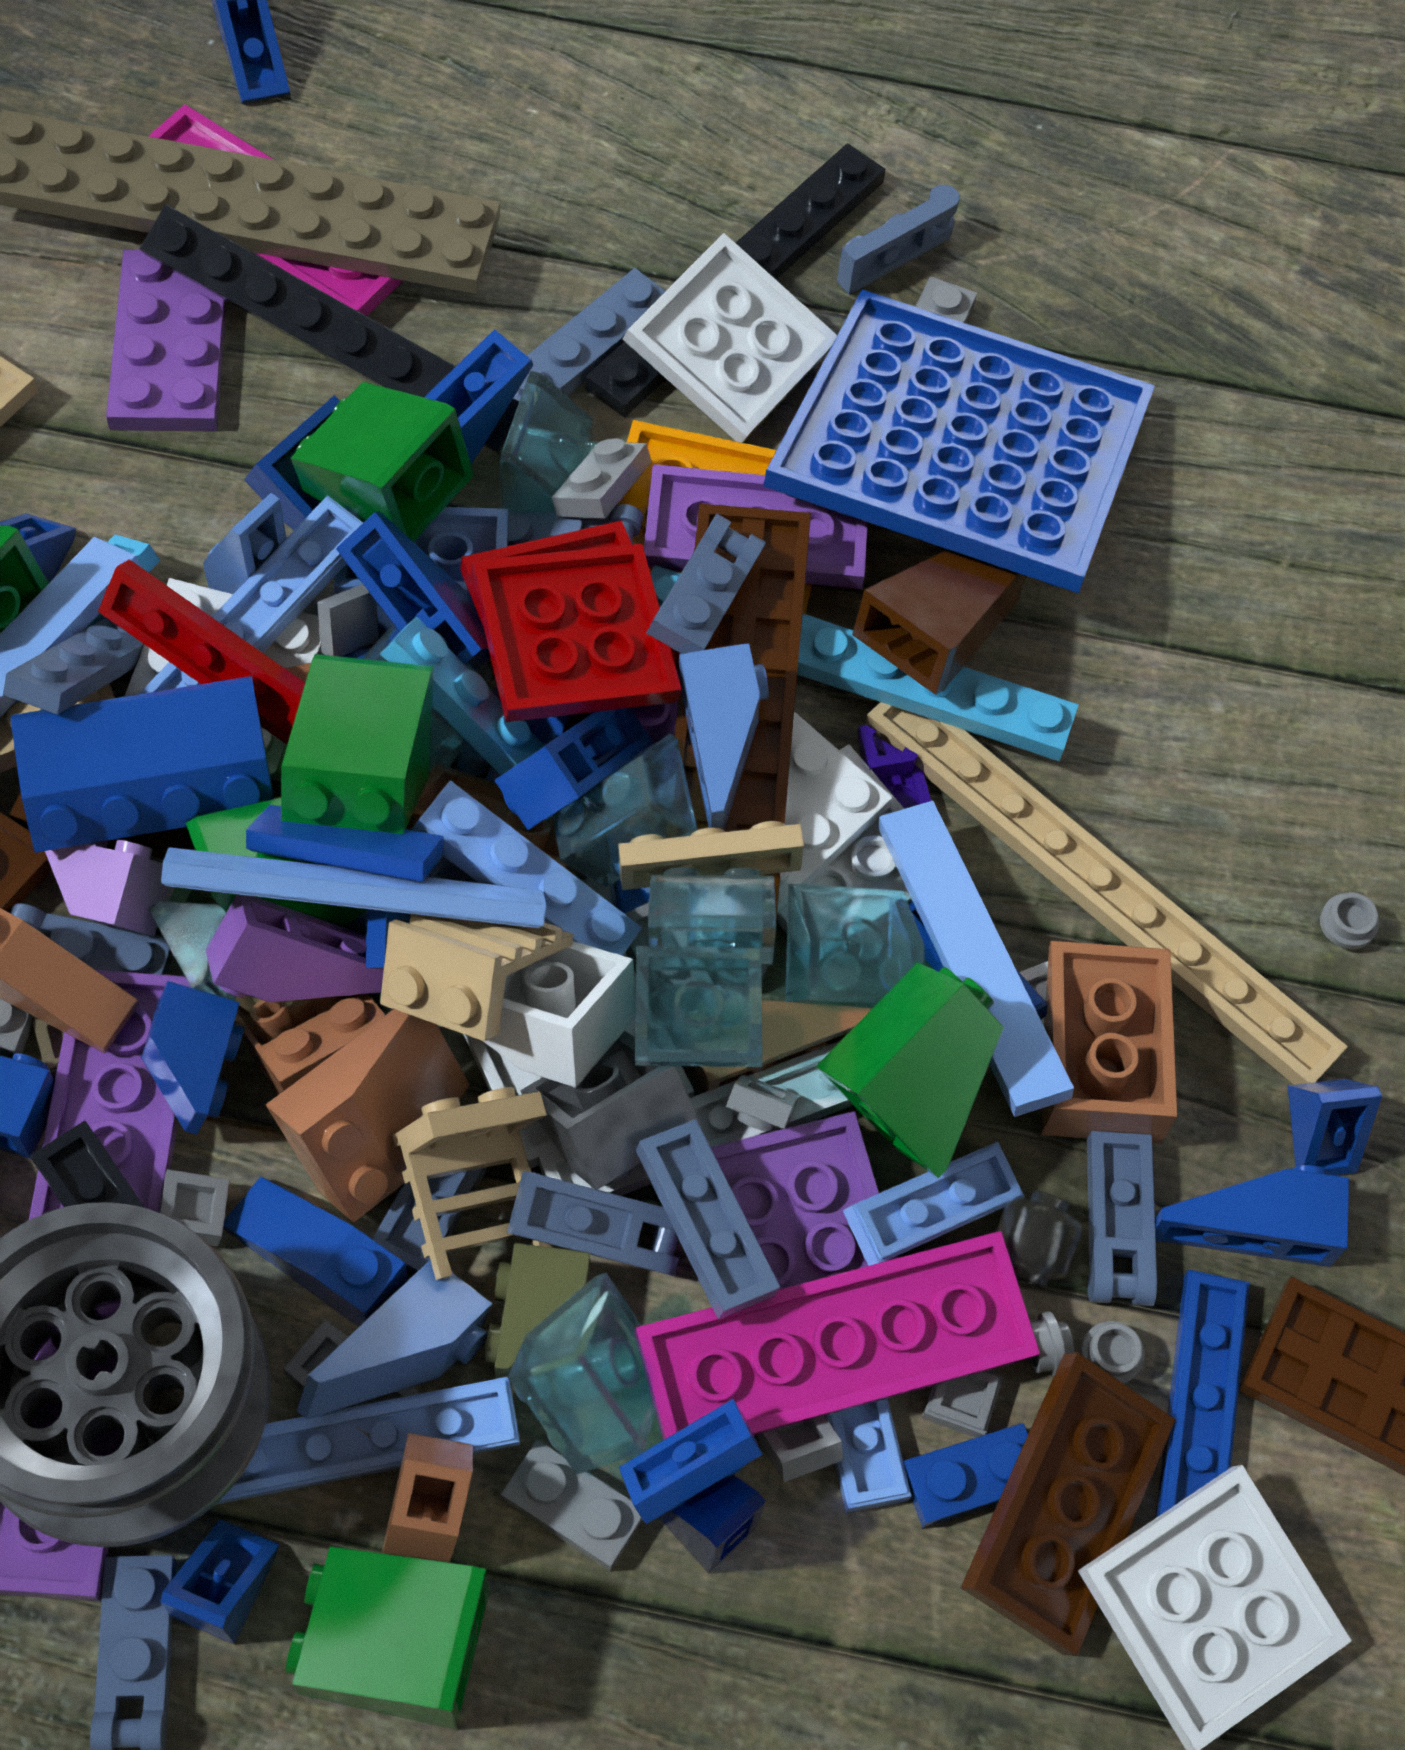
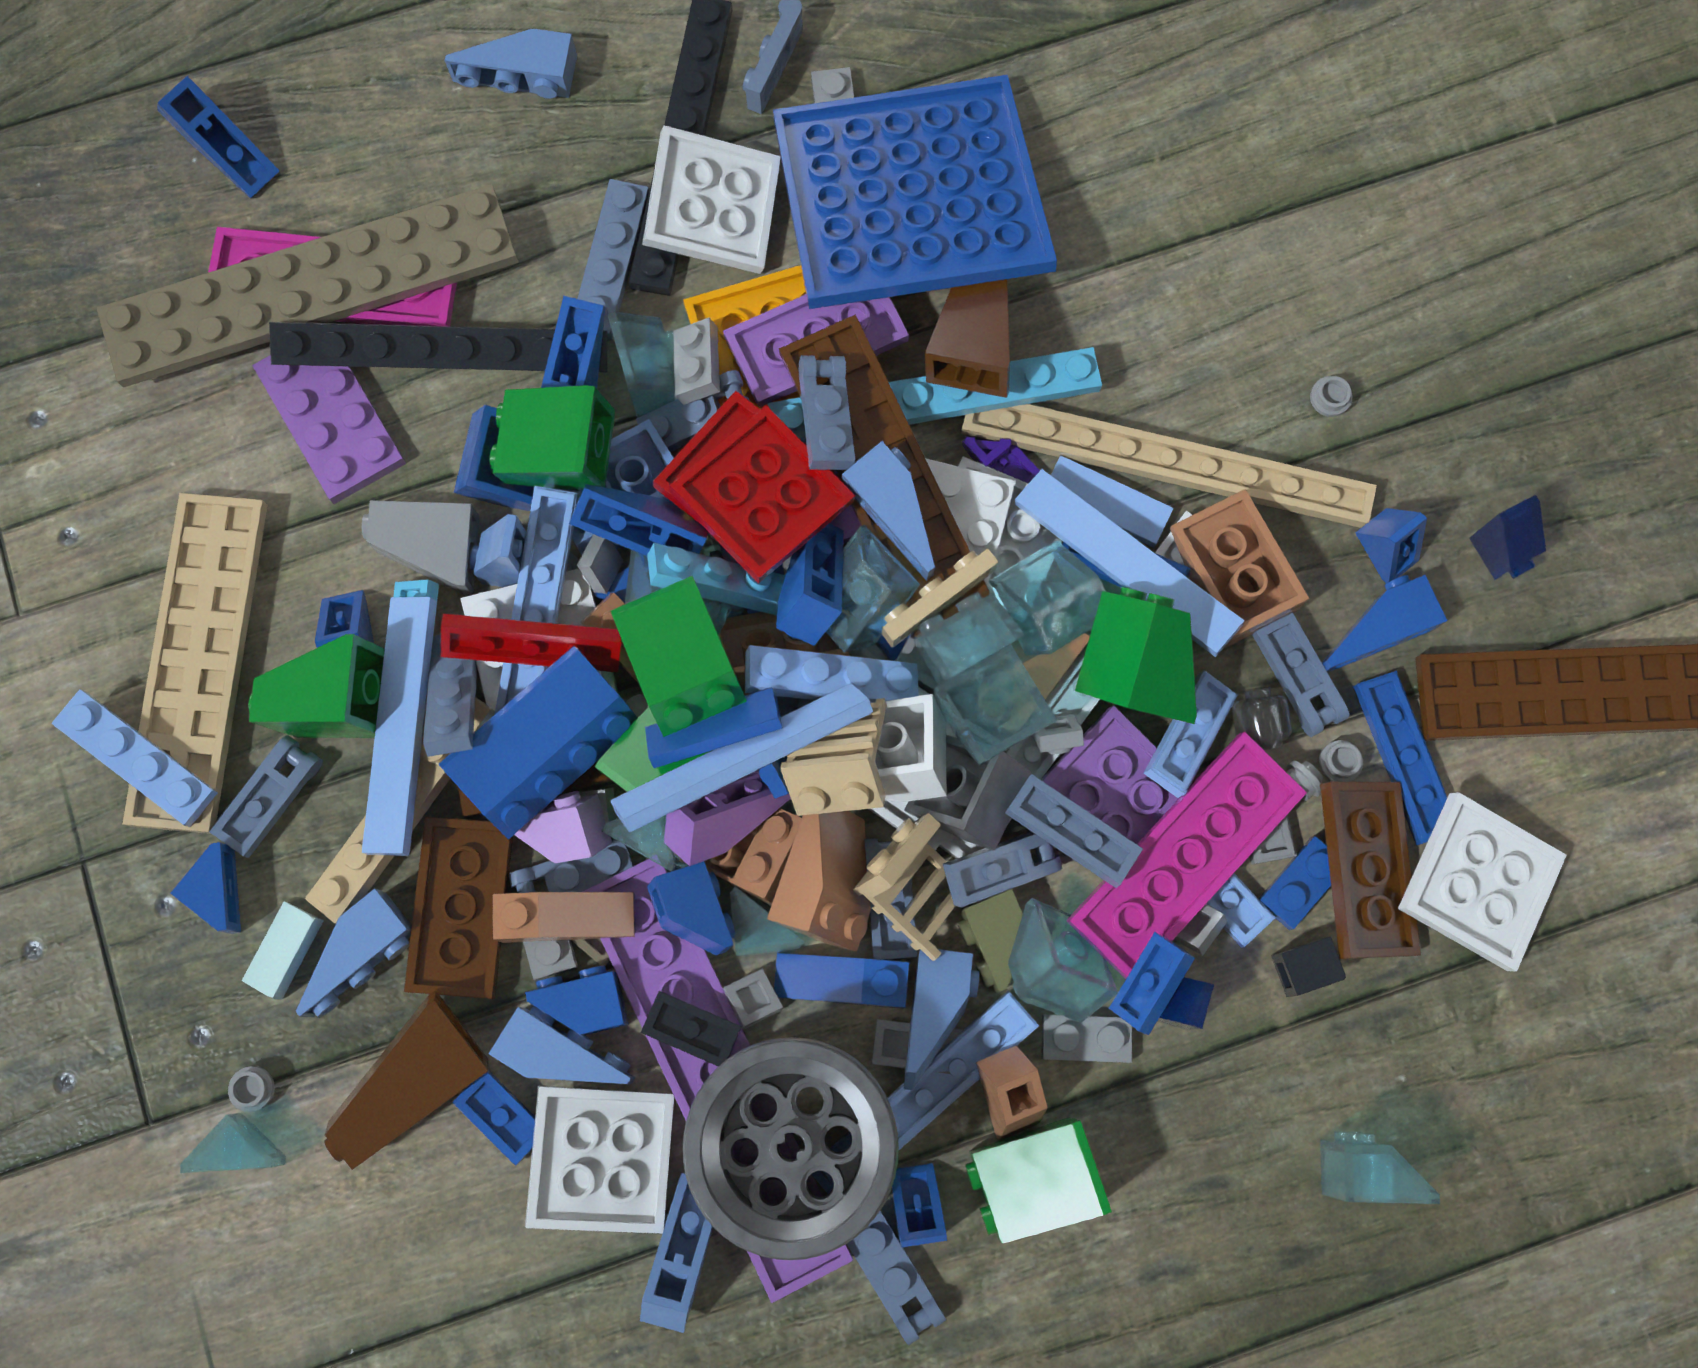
camera: 25 degrees left, 15 degrees up
none -> light grey slope [362,500,479,596]
none -> medium blue slope [445,29,577,99]
none -> clear light blue slope [730,886,805,958]
none -> light blue tile [1051,455,1173,548]
none -> black panel [1271,936,1346,997]

